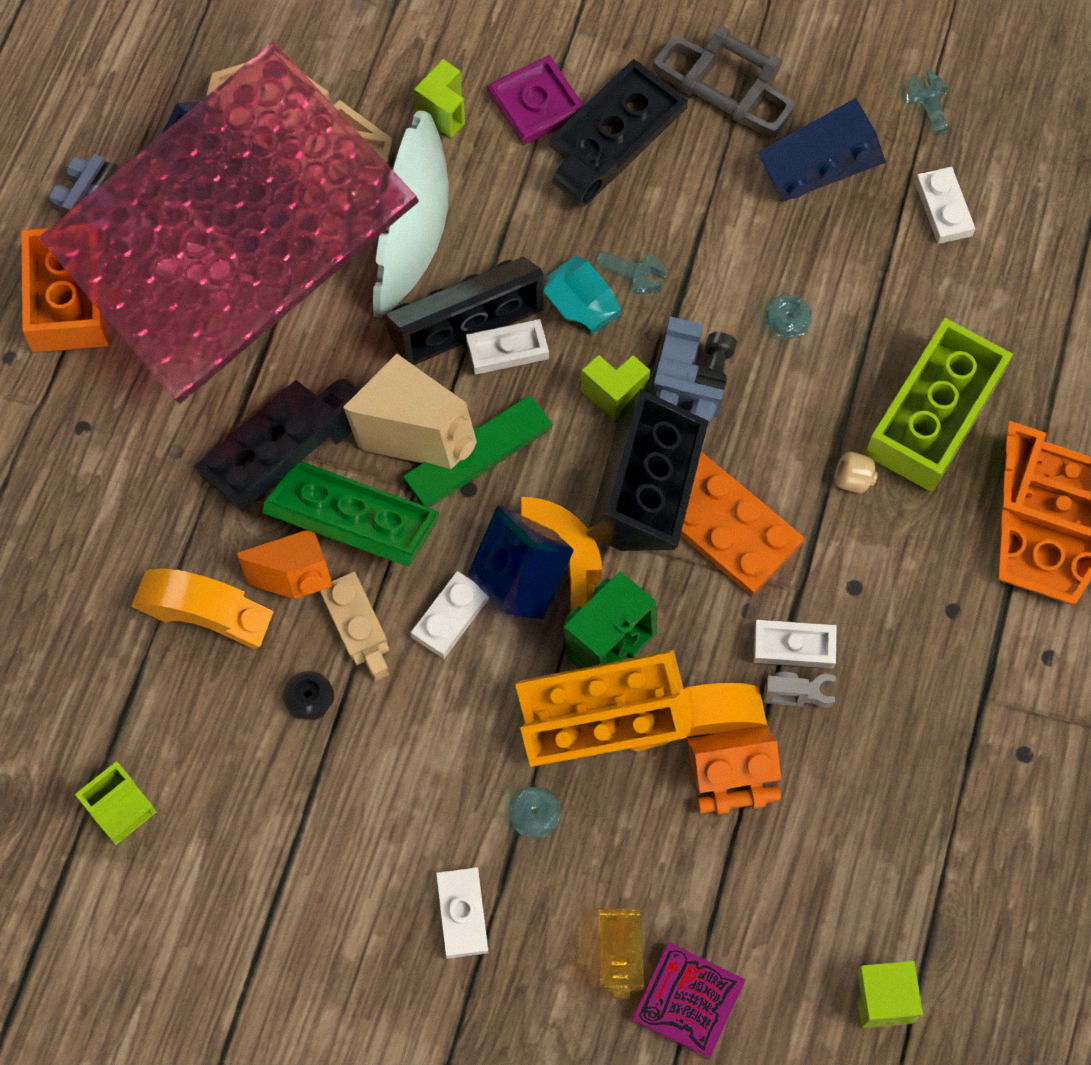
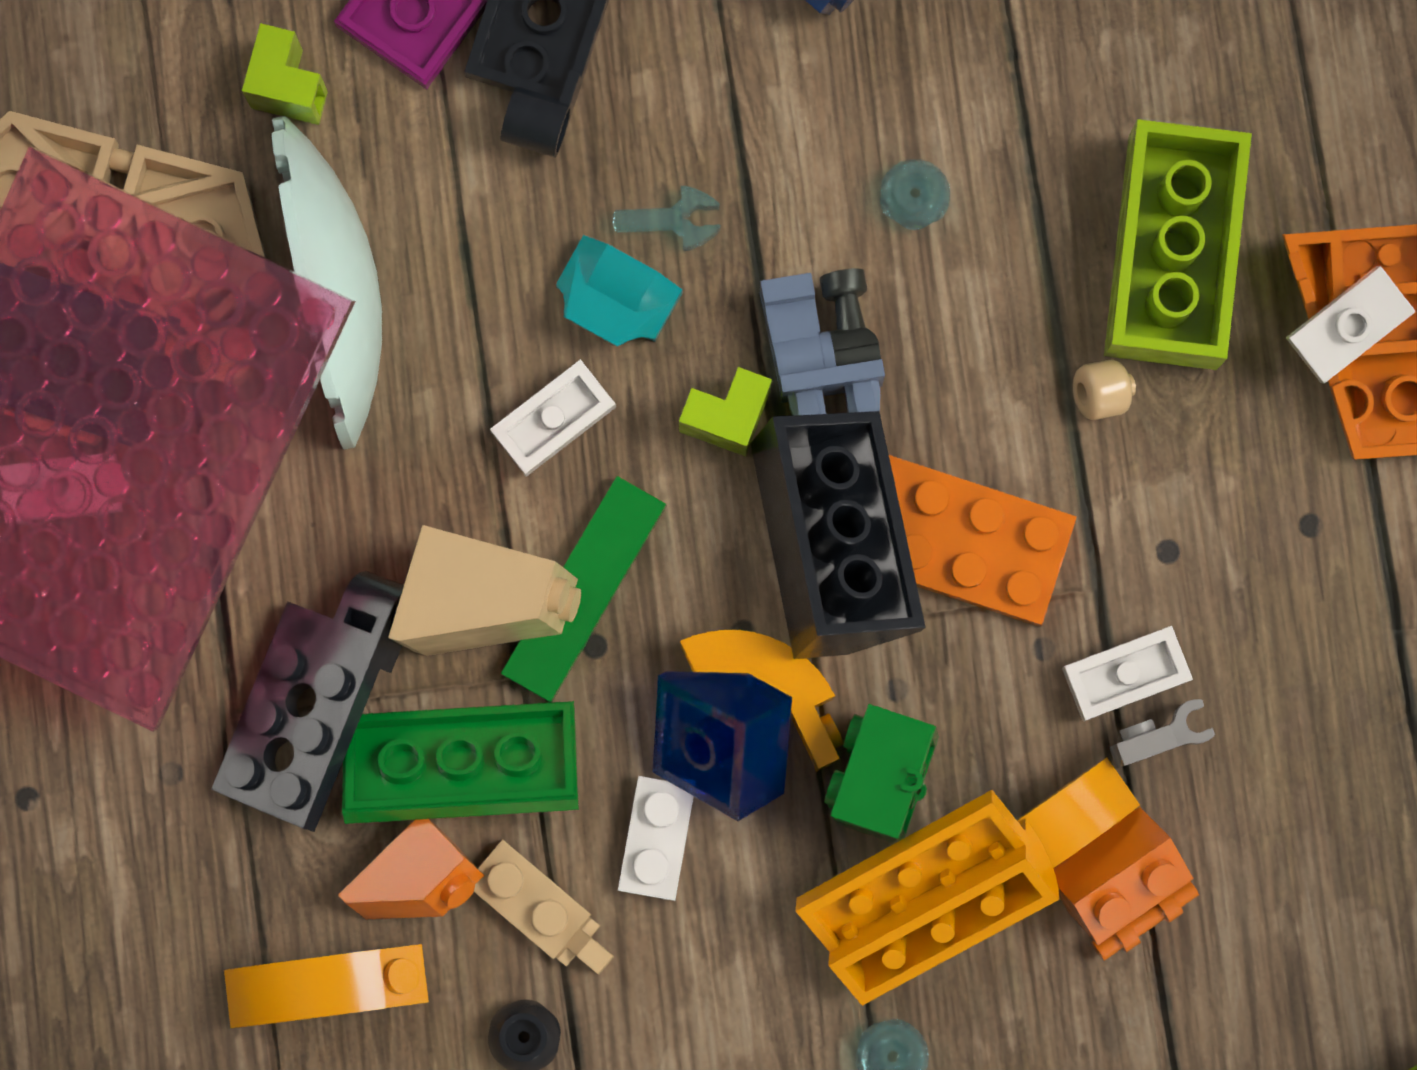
camera: 25 degrees left, 15 degrees up
black slope [386,256,544,365] -> none
none -> white plate [1286,266,1416,384]

